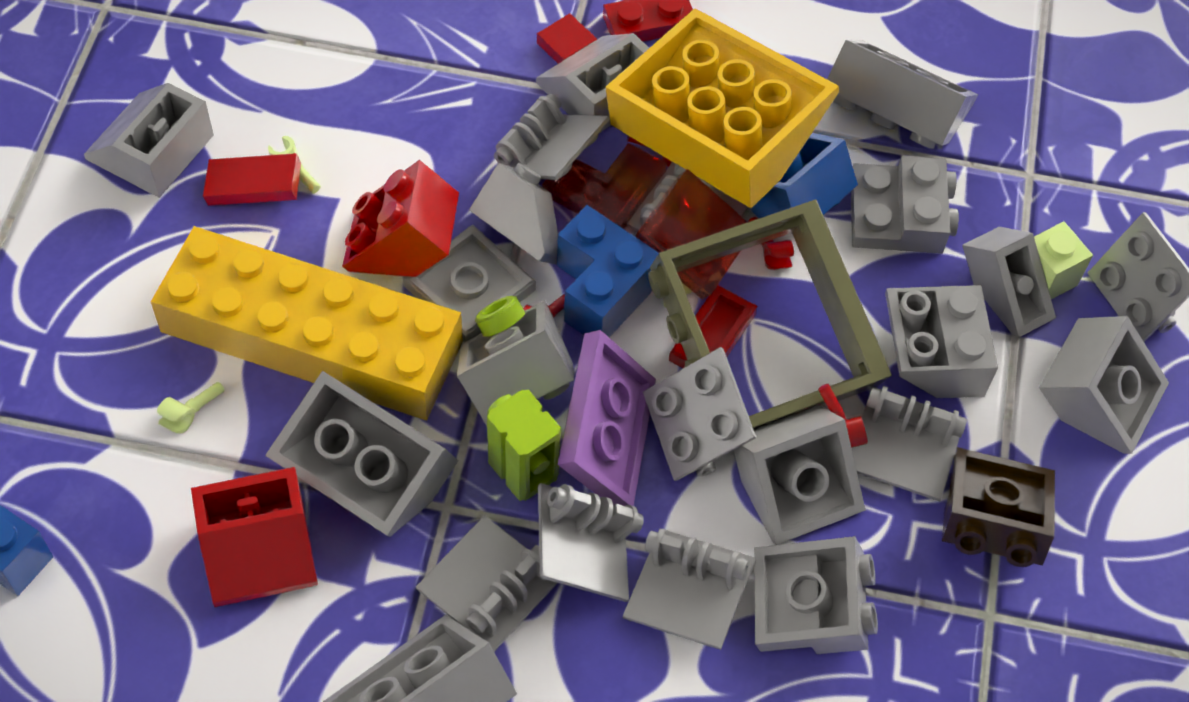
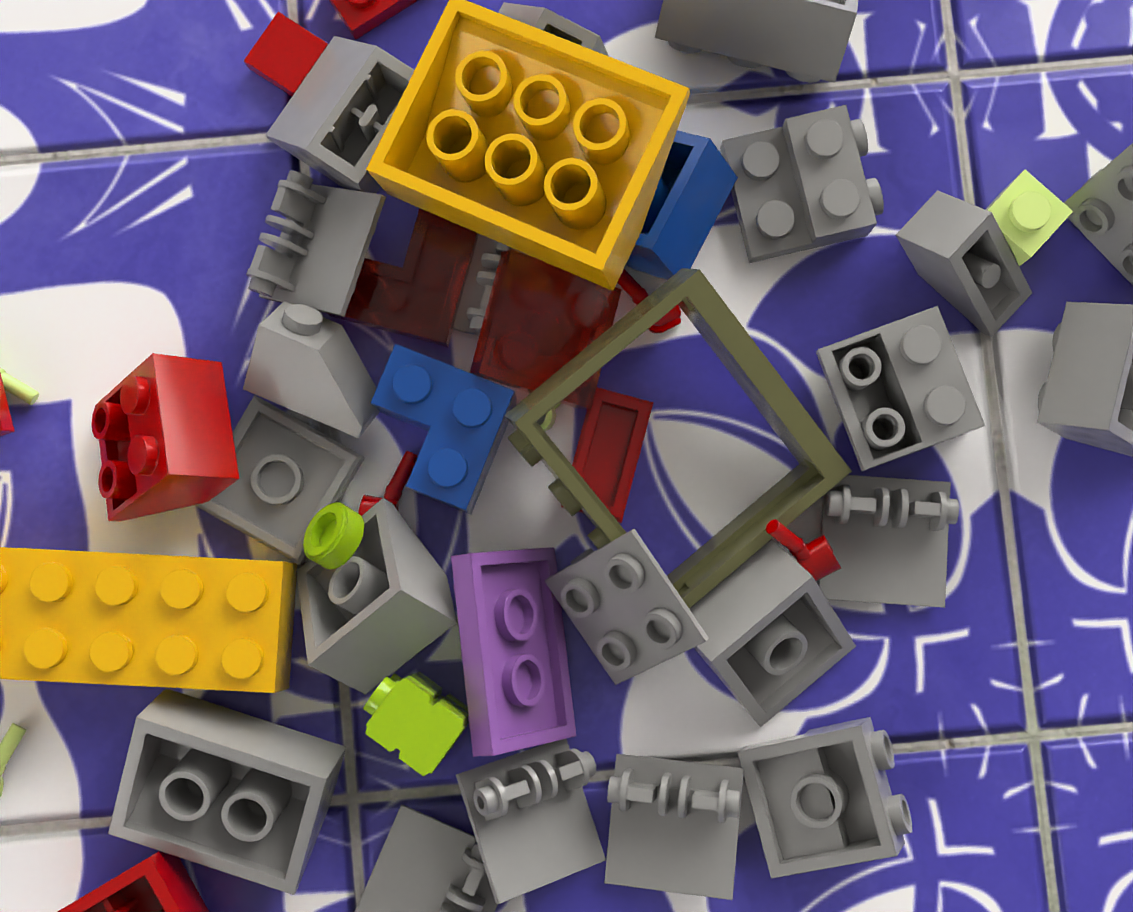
camera: 10 degrees left, 25 degrees up
dark brown plate [942,447,1055,567] -> none

